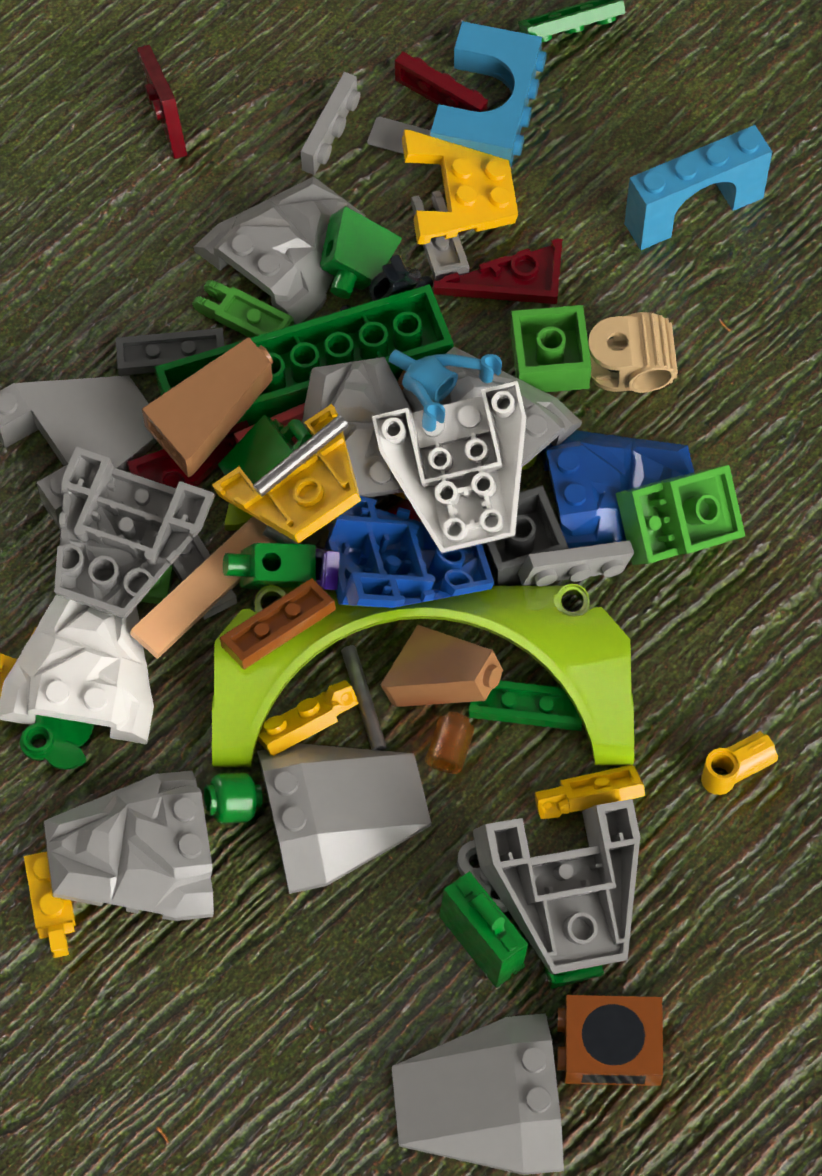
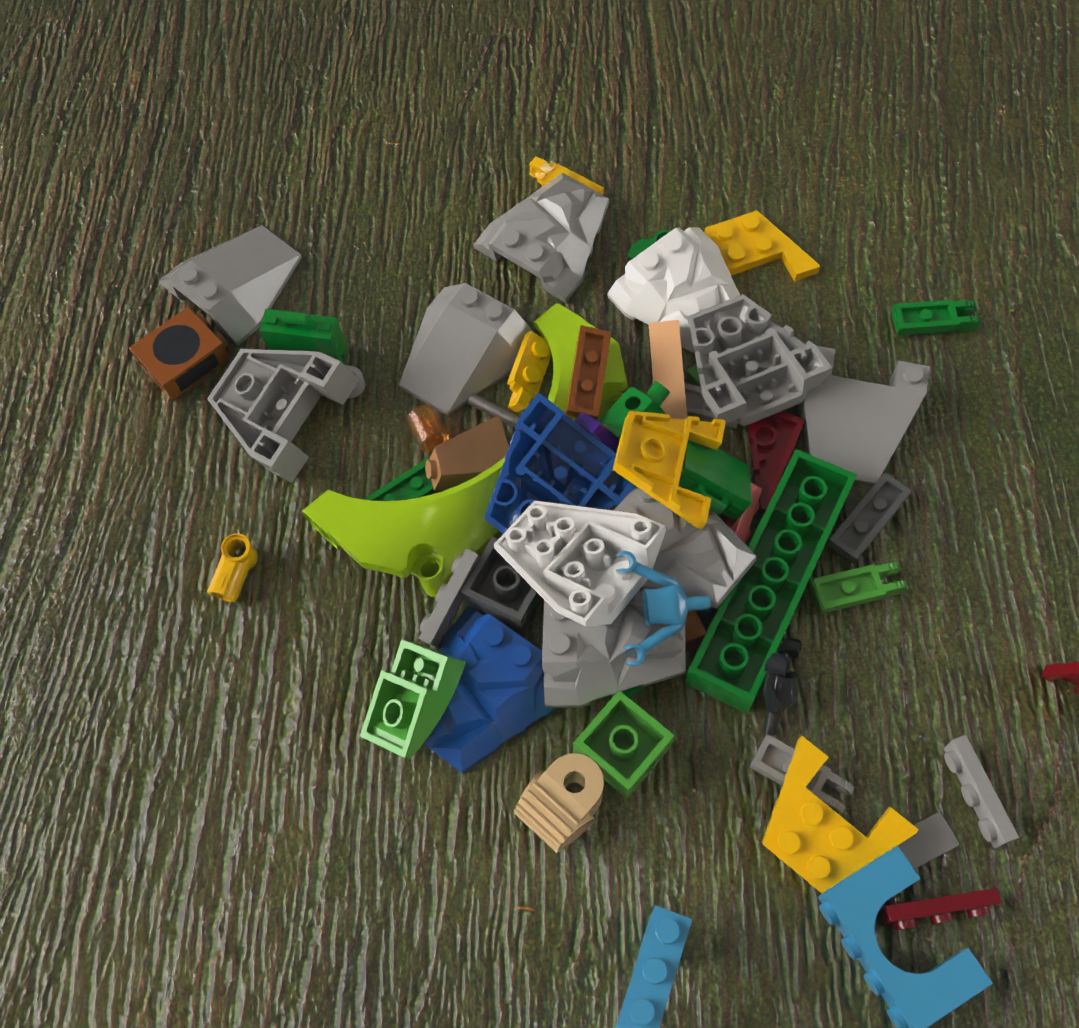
camera: 140 degrees right, 0 degrees up
medium nougat slope [142,337,273,478] -> none
light grey wedge [194,176,366,325] -> none
green head [204,772,263,824] -> none
flat silver bar [253,415,349,497] -> none
green torso [320,206,402,299] -> none
dark red wing [434,238,563,304] -> none
yellow hinge [535,765,645,819] -> none

